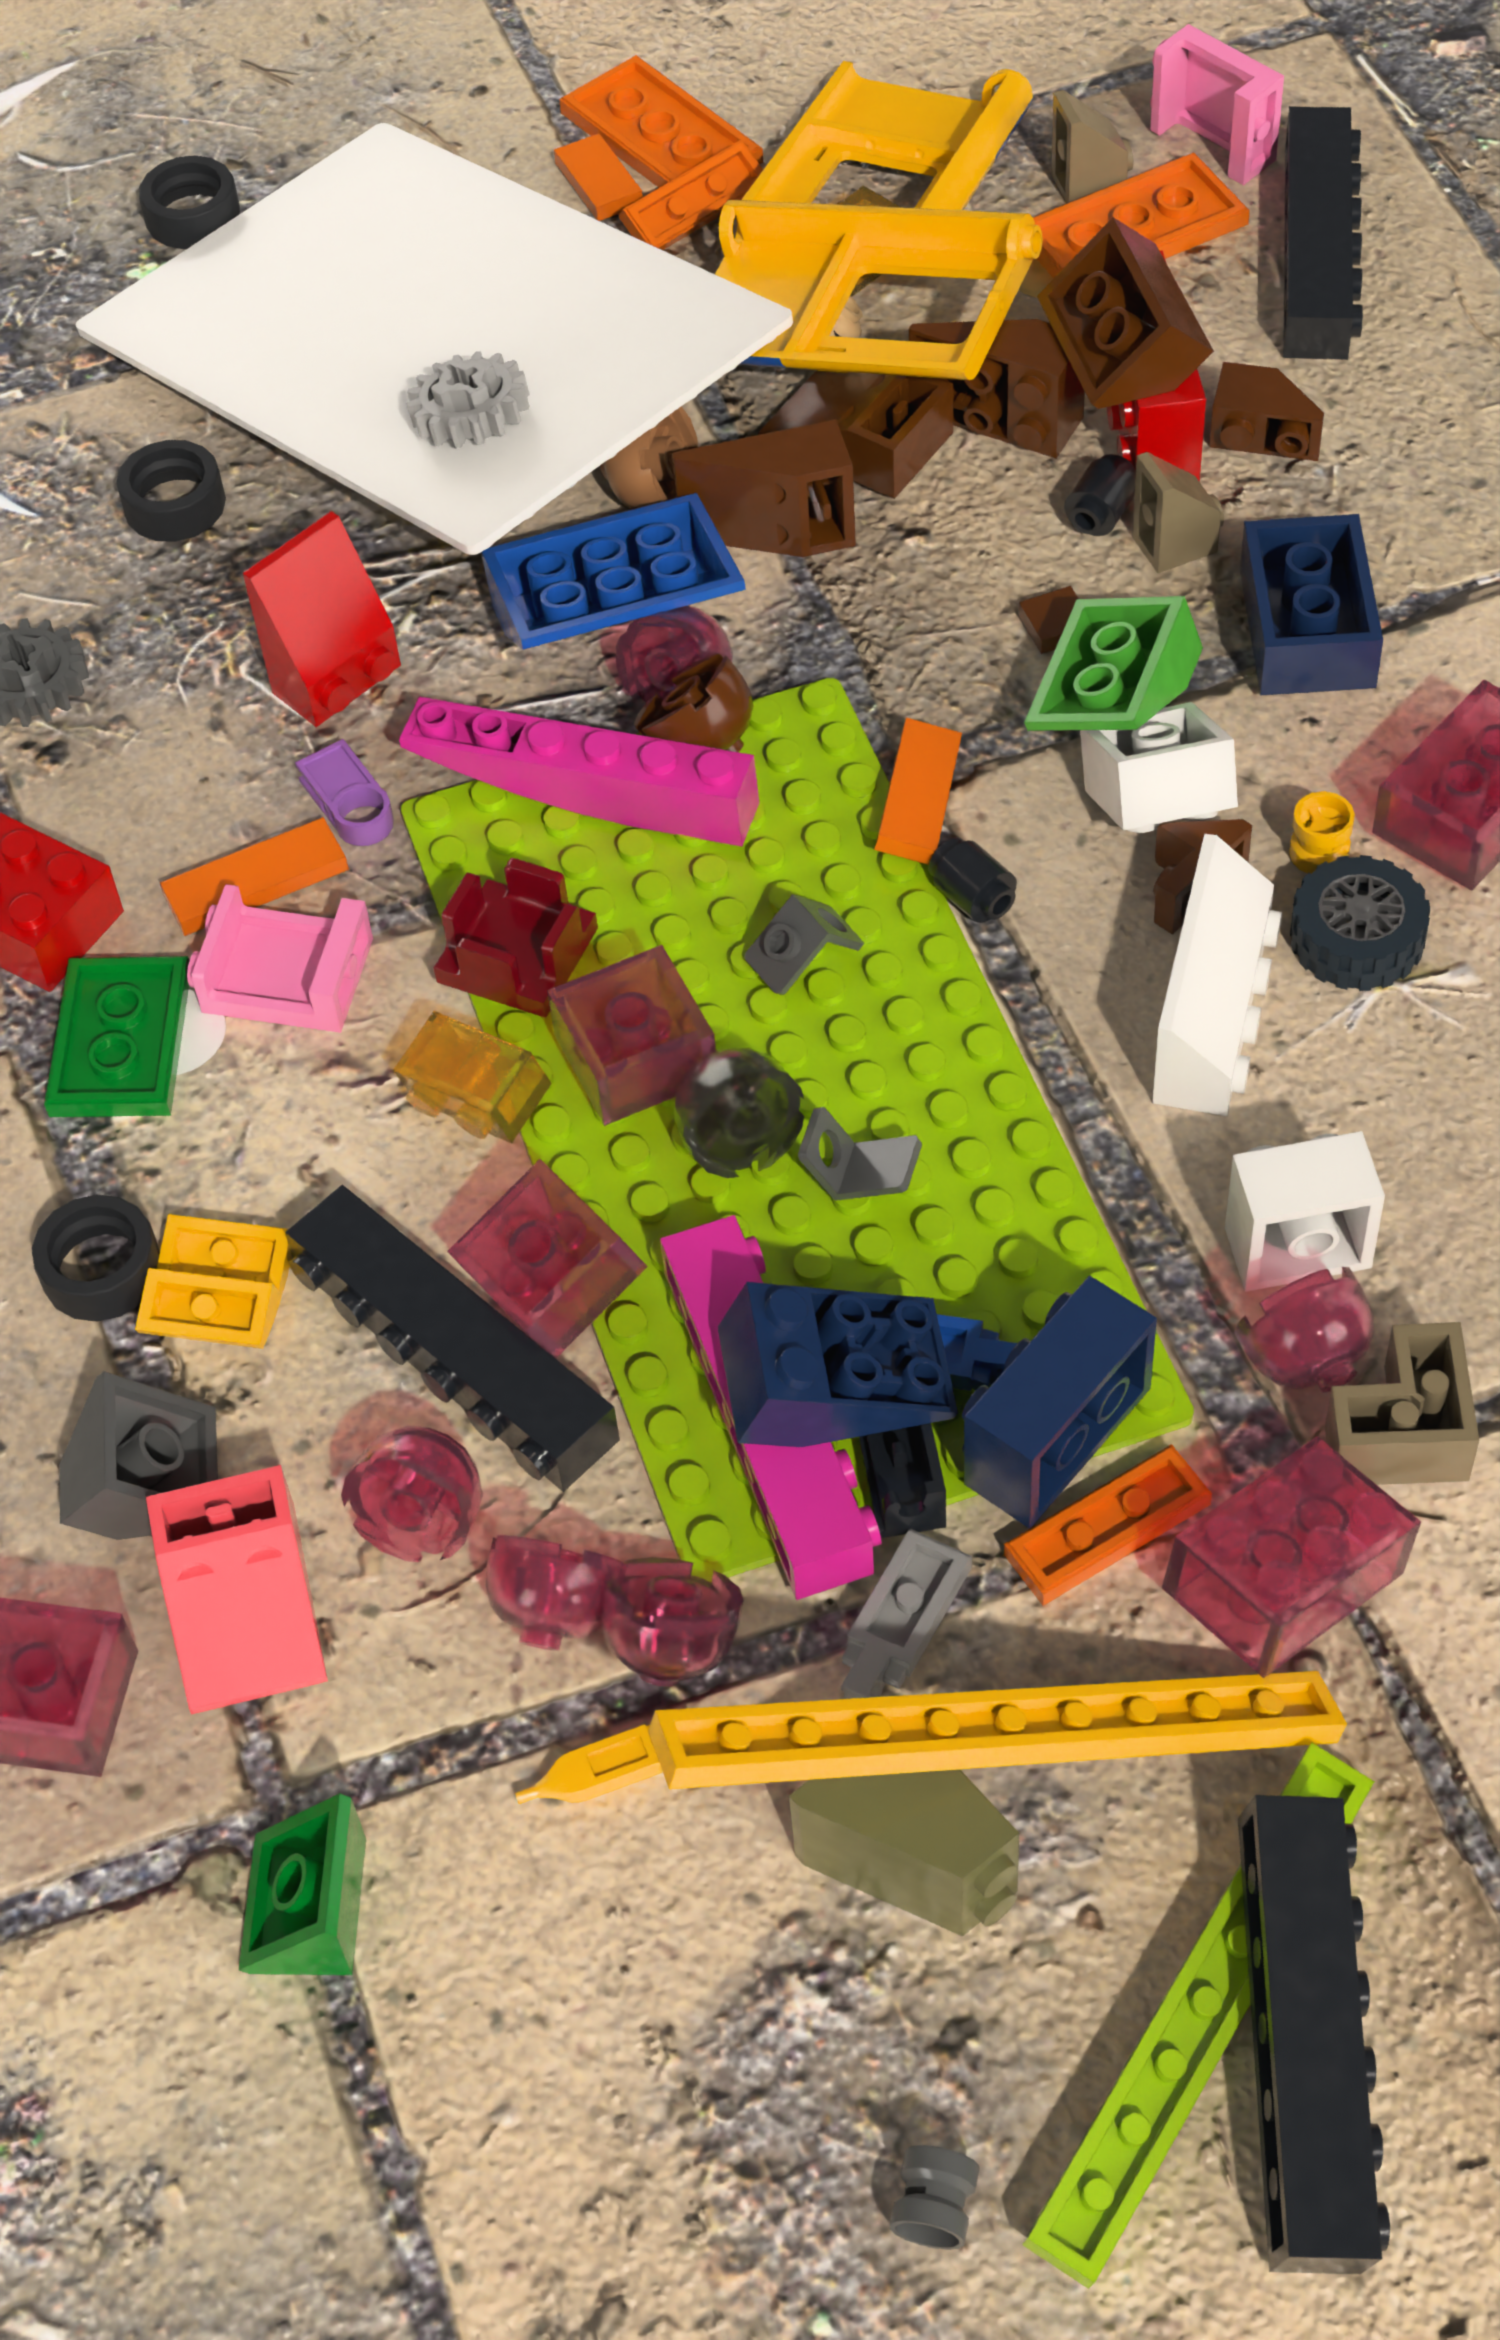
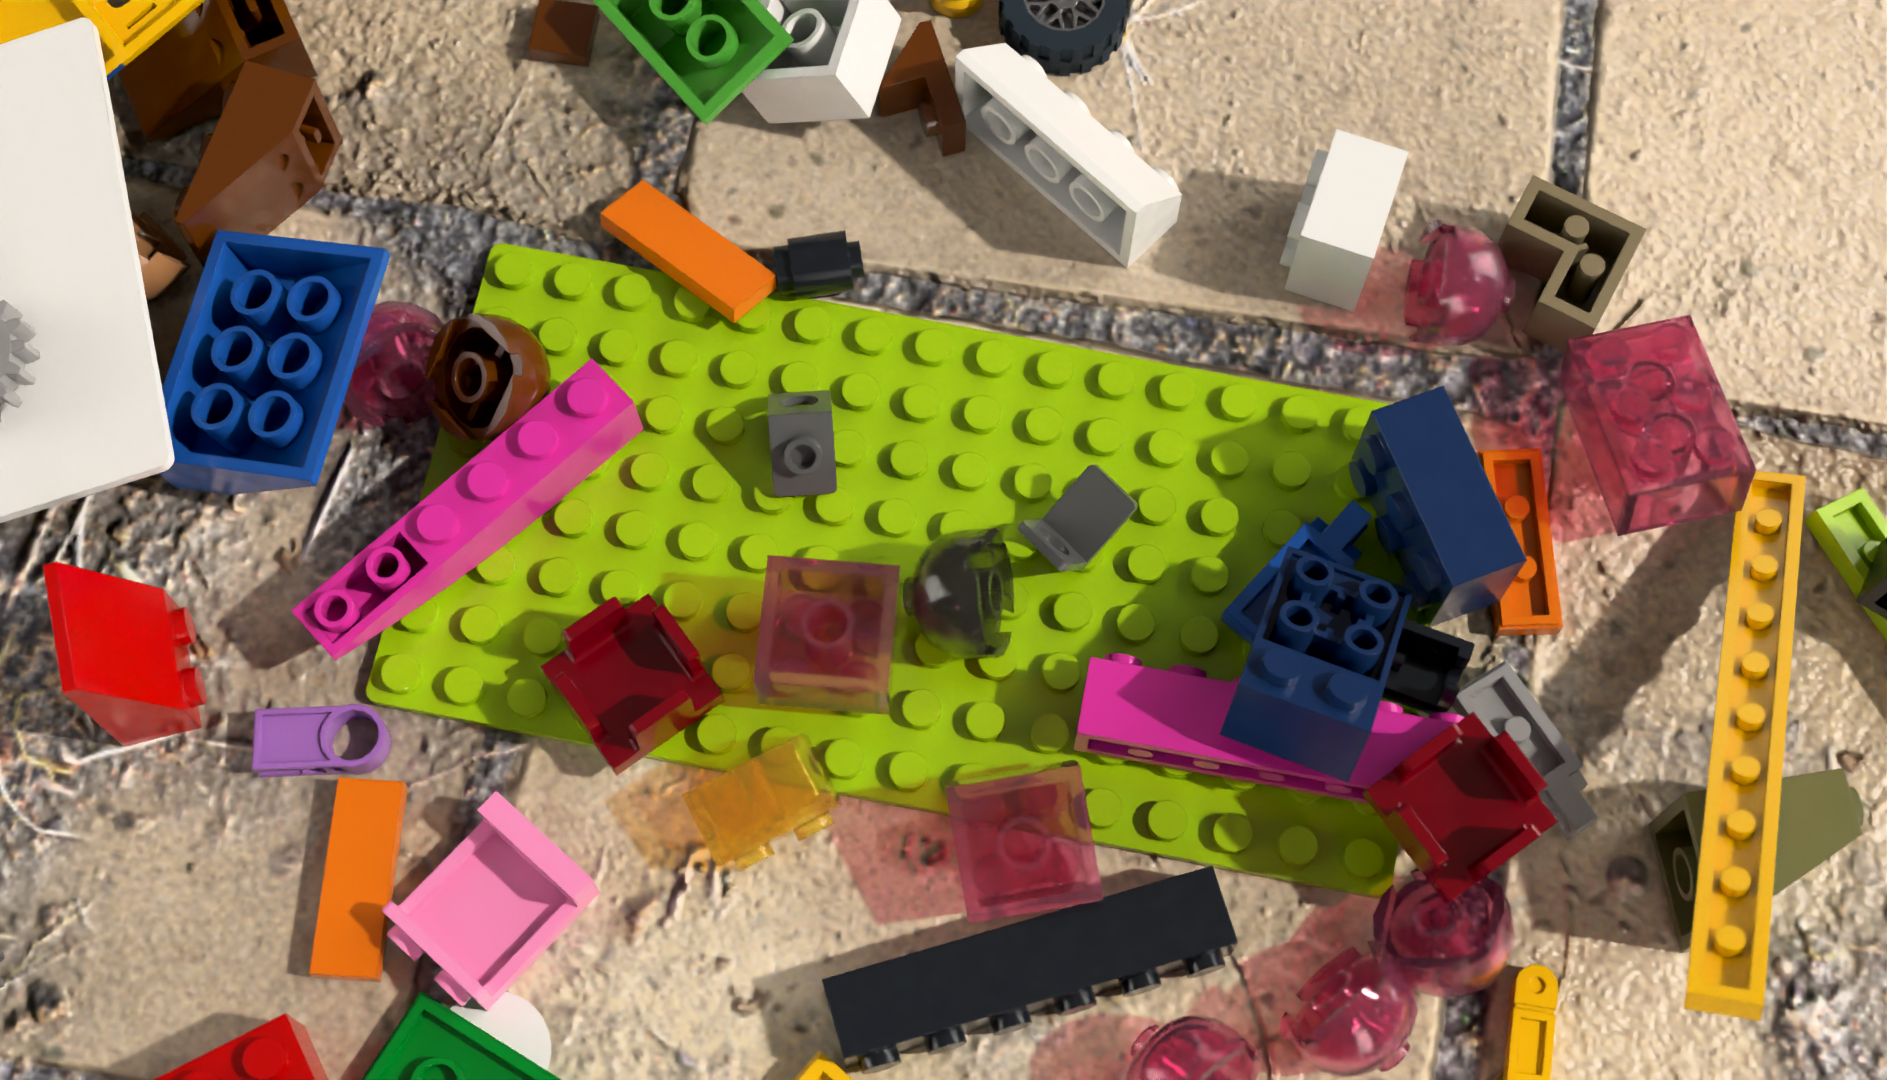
camera: 65 degrees left, 15 degrees up
none -> dark red panel [1362,711,1559,904]

